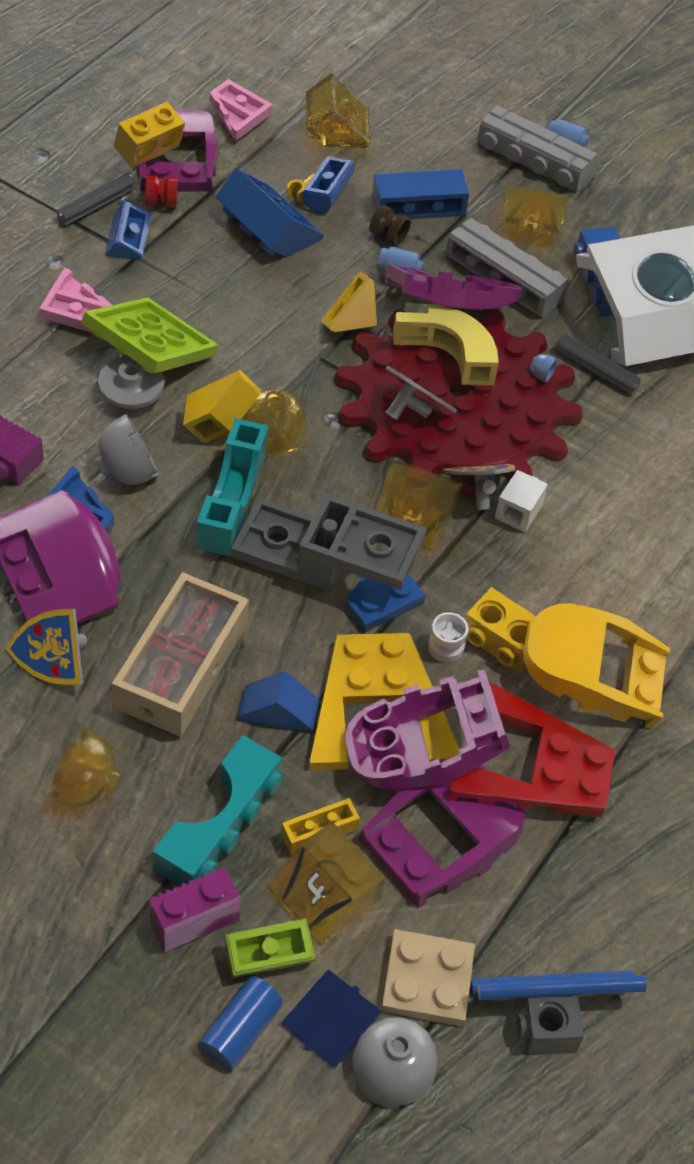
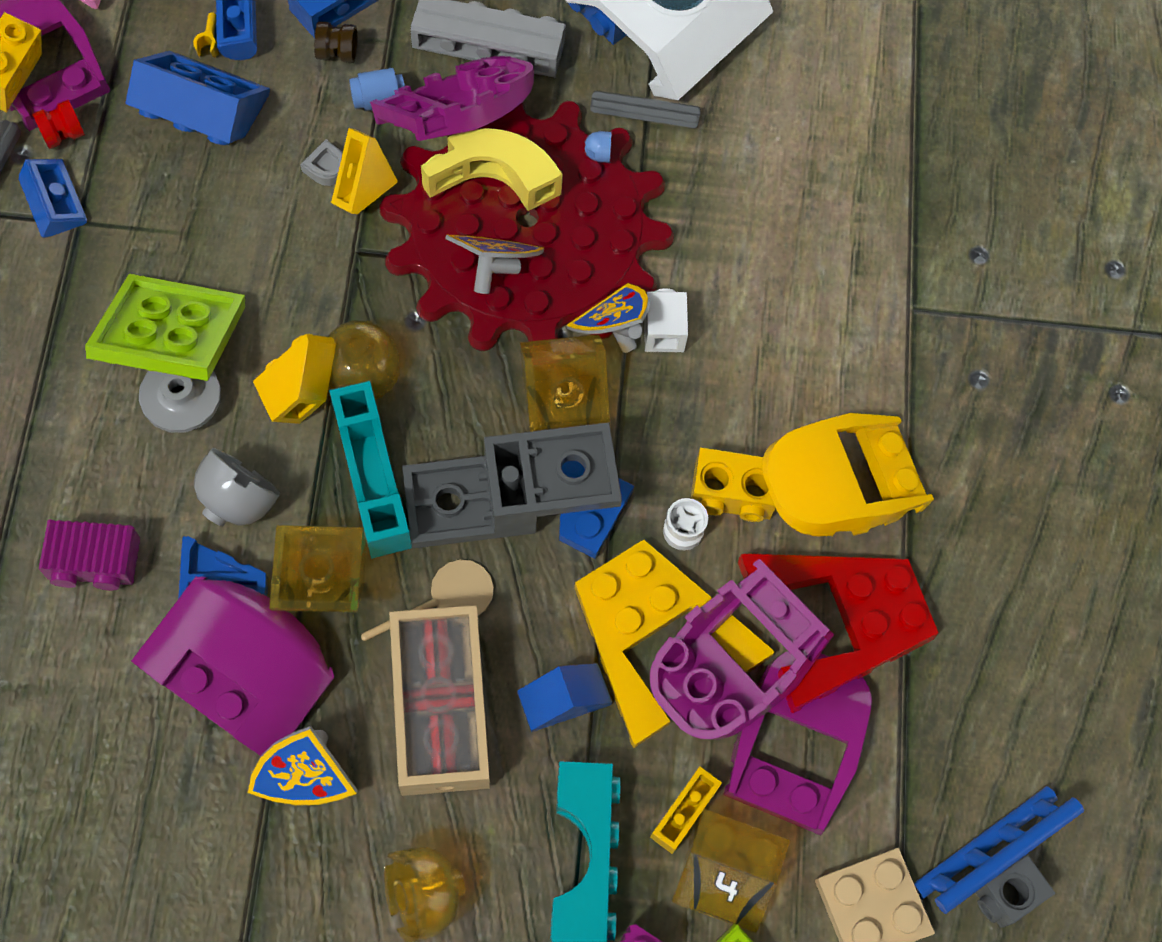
camera: 30 degrees left, 15 degrees up
bright pink wing [39,268,112,333] -> none
none -> clear yellow slope [269,525,367,612]
none -> light grey tile [300,140,343,186]
none -> tan piece [361,560,494,641]

